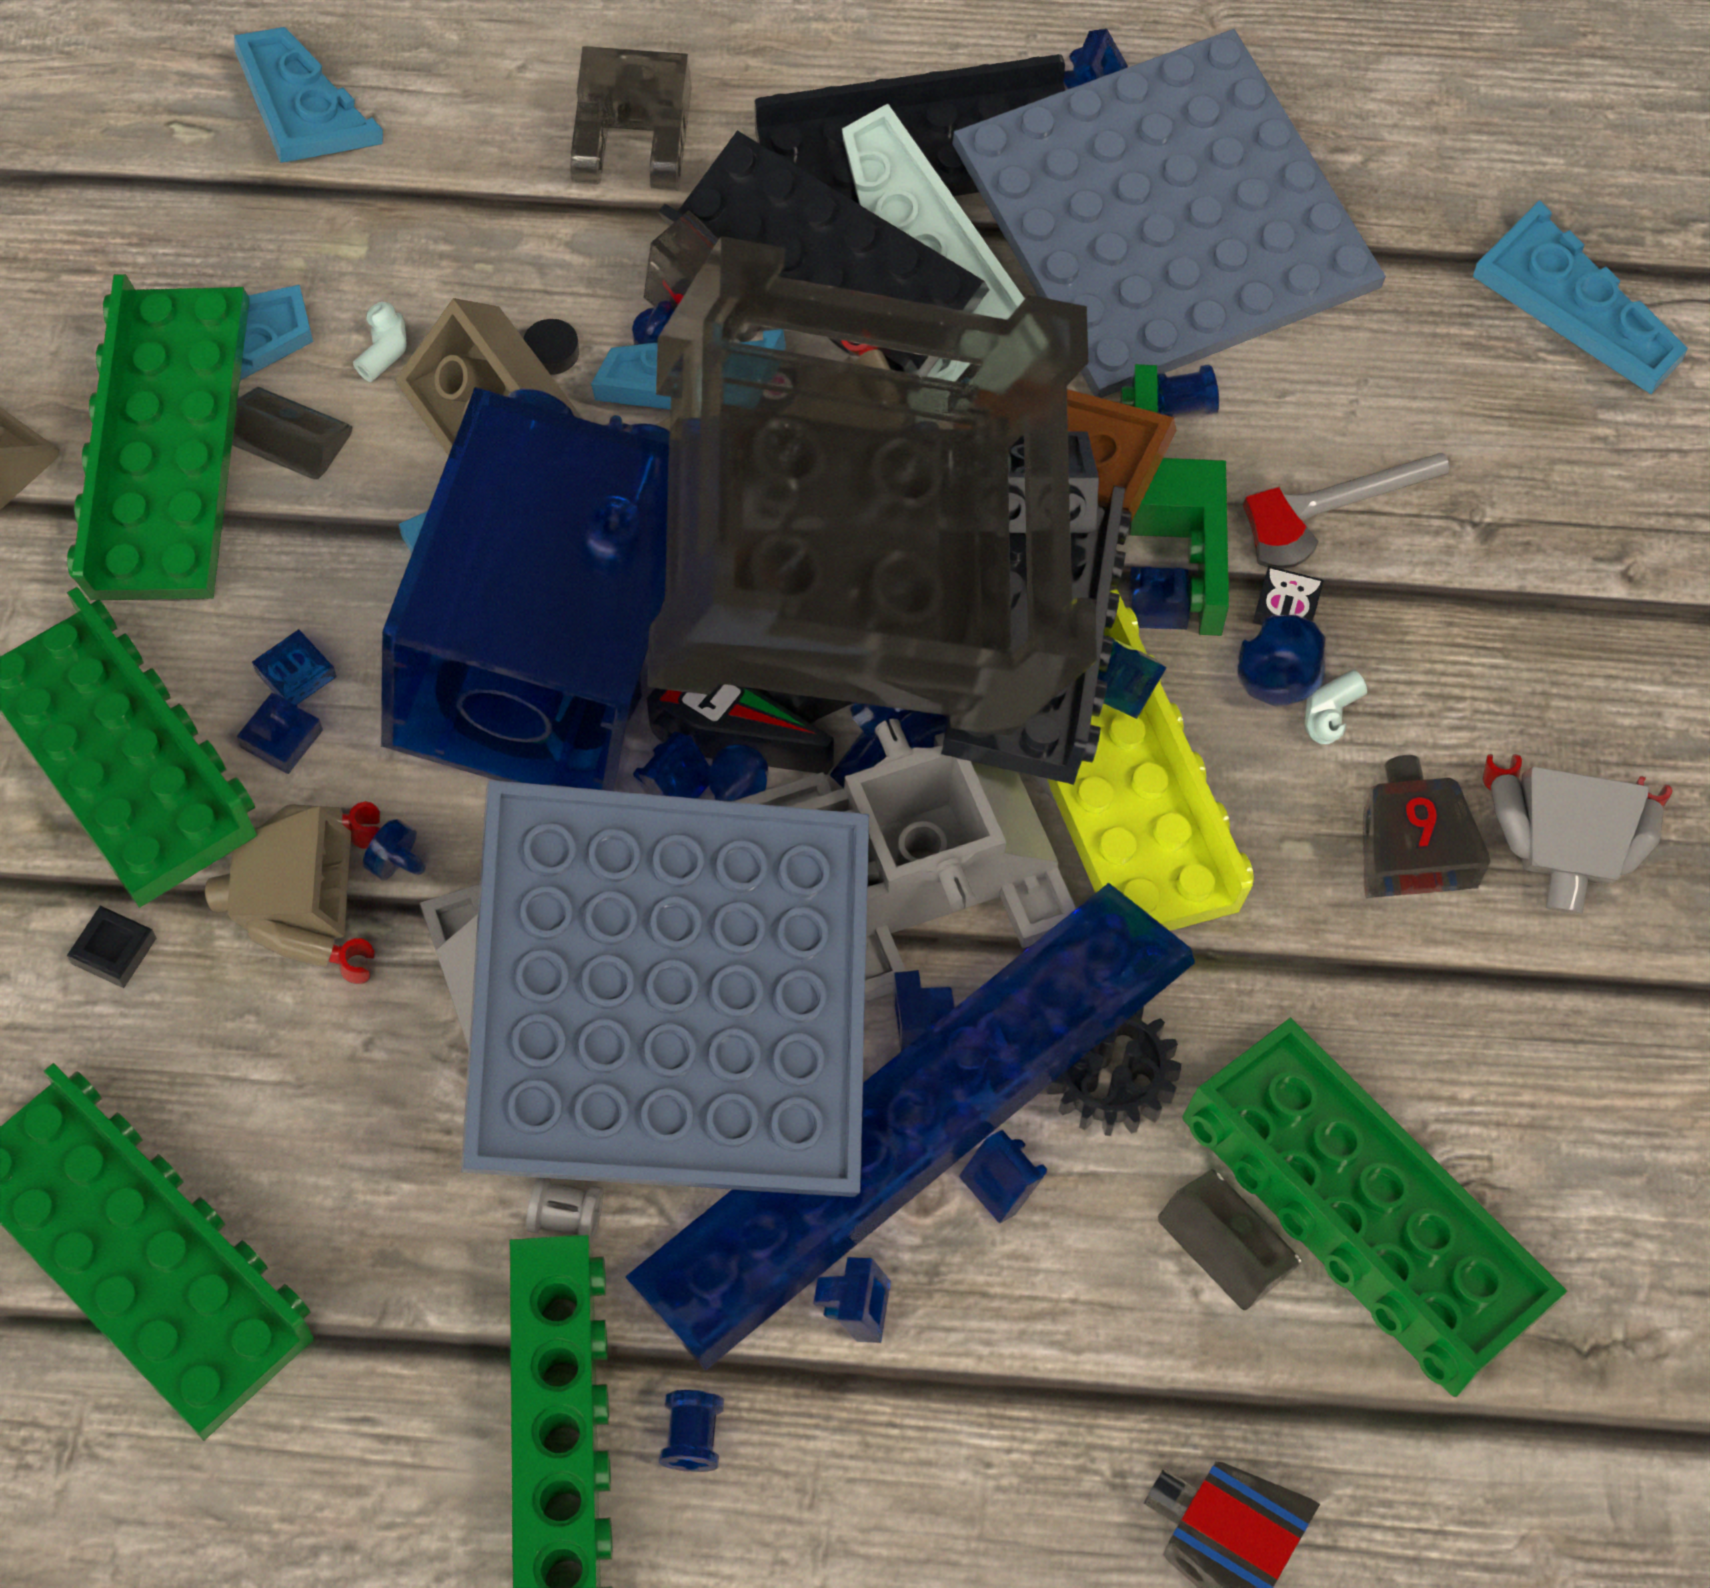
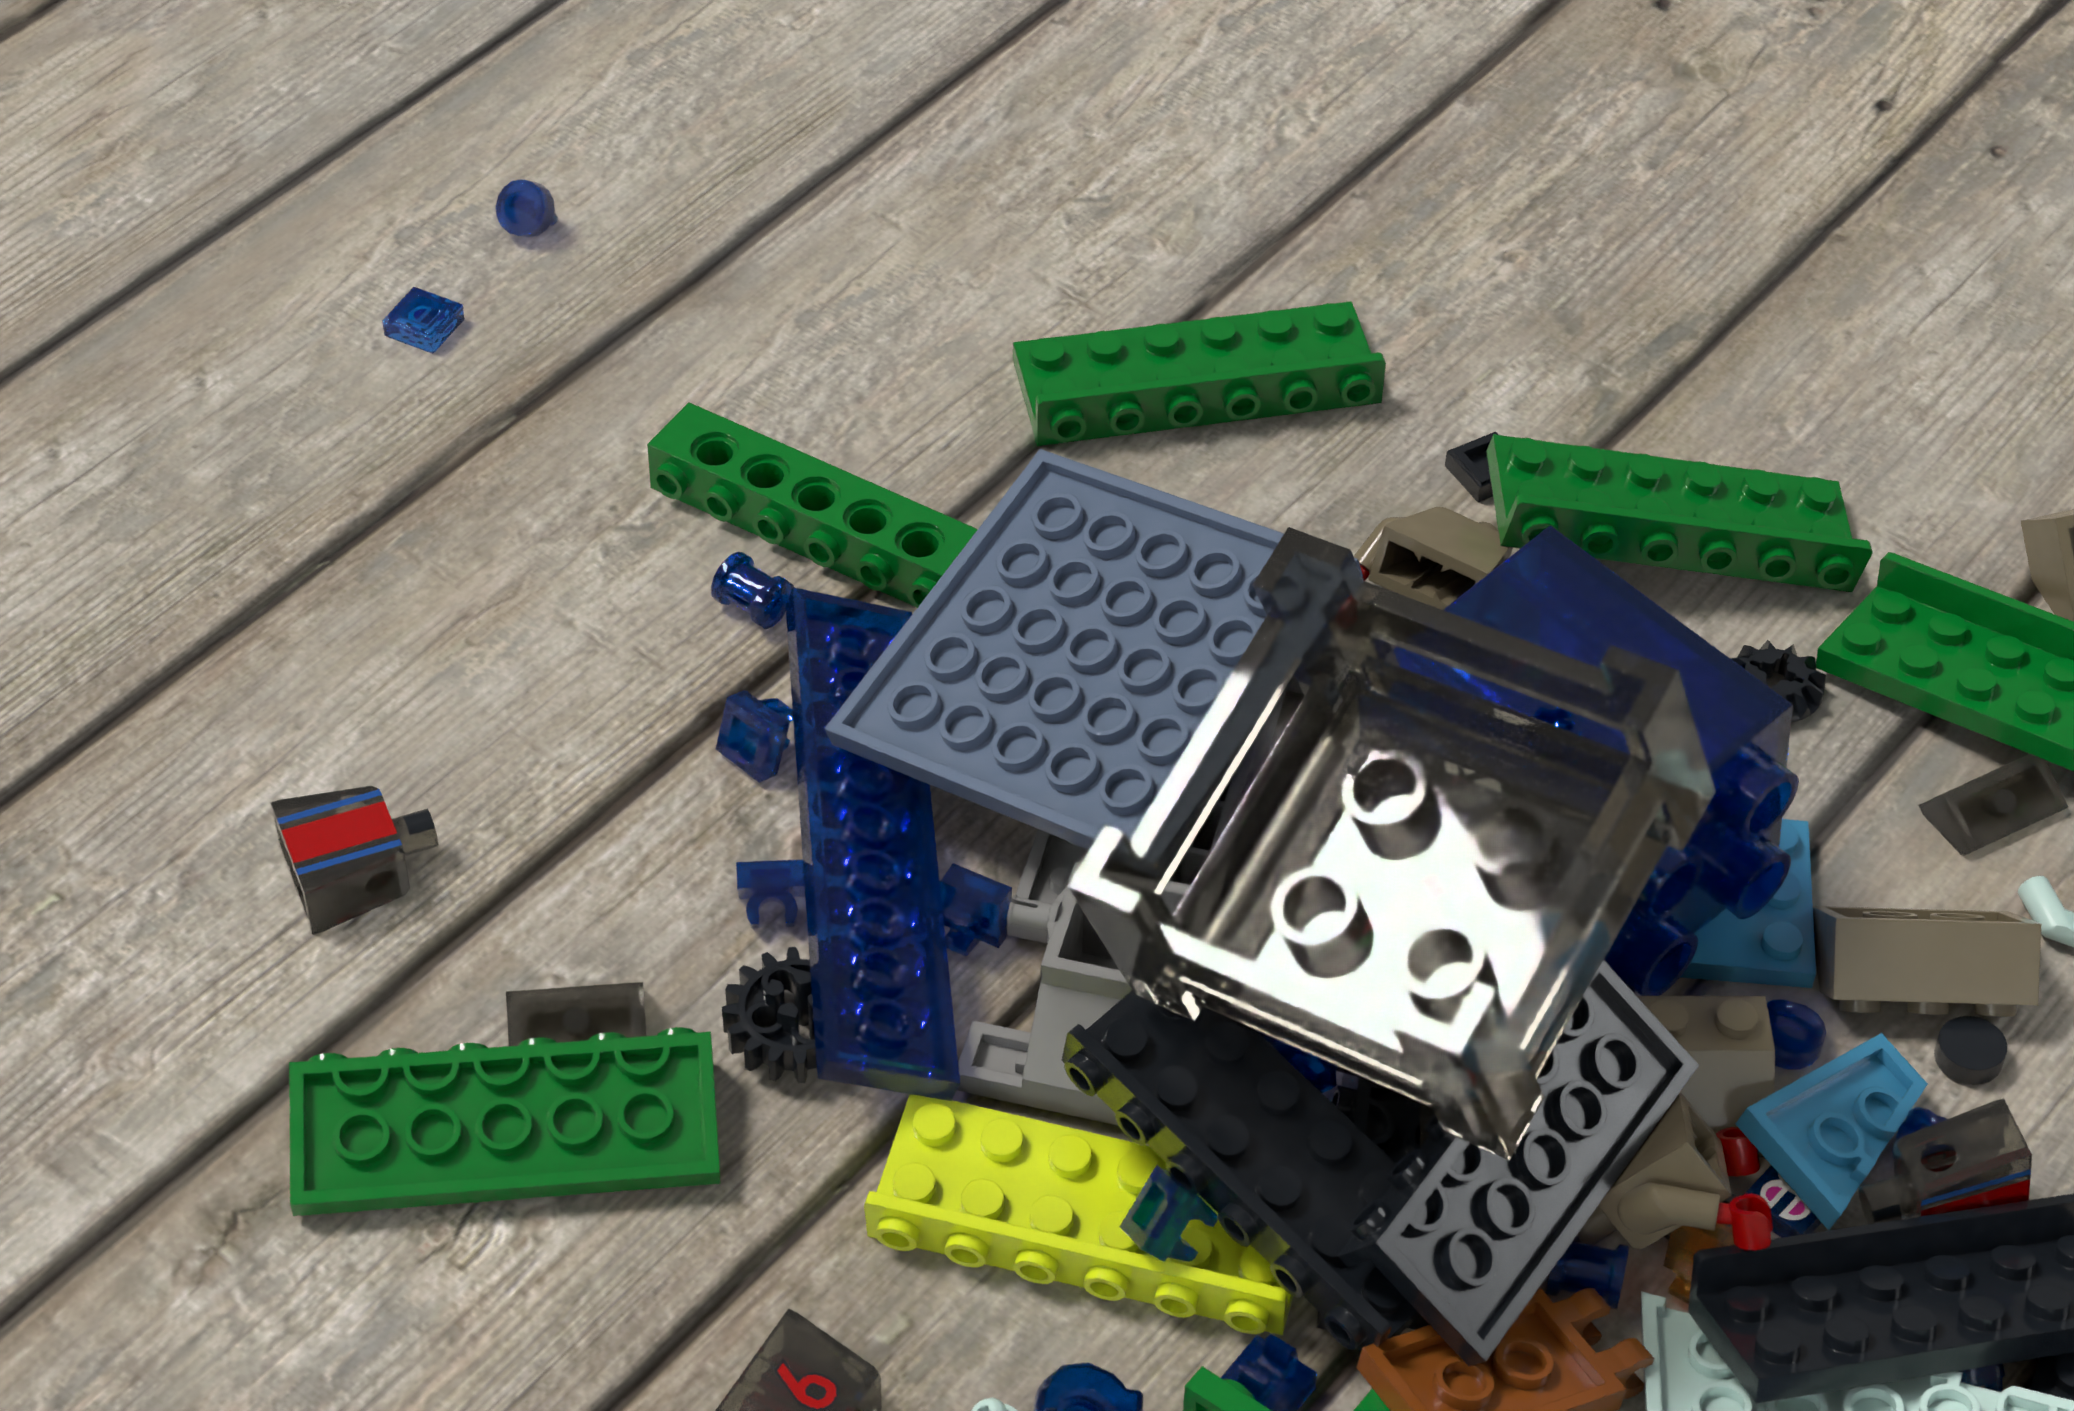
camera: 125 degrees right, 15 degrees down
none -> black gear [1723,640,1826,724]

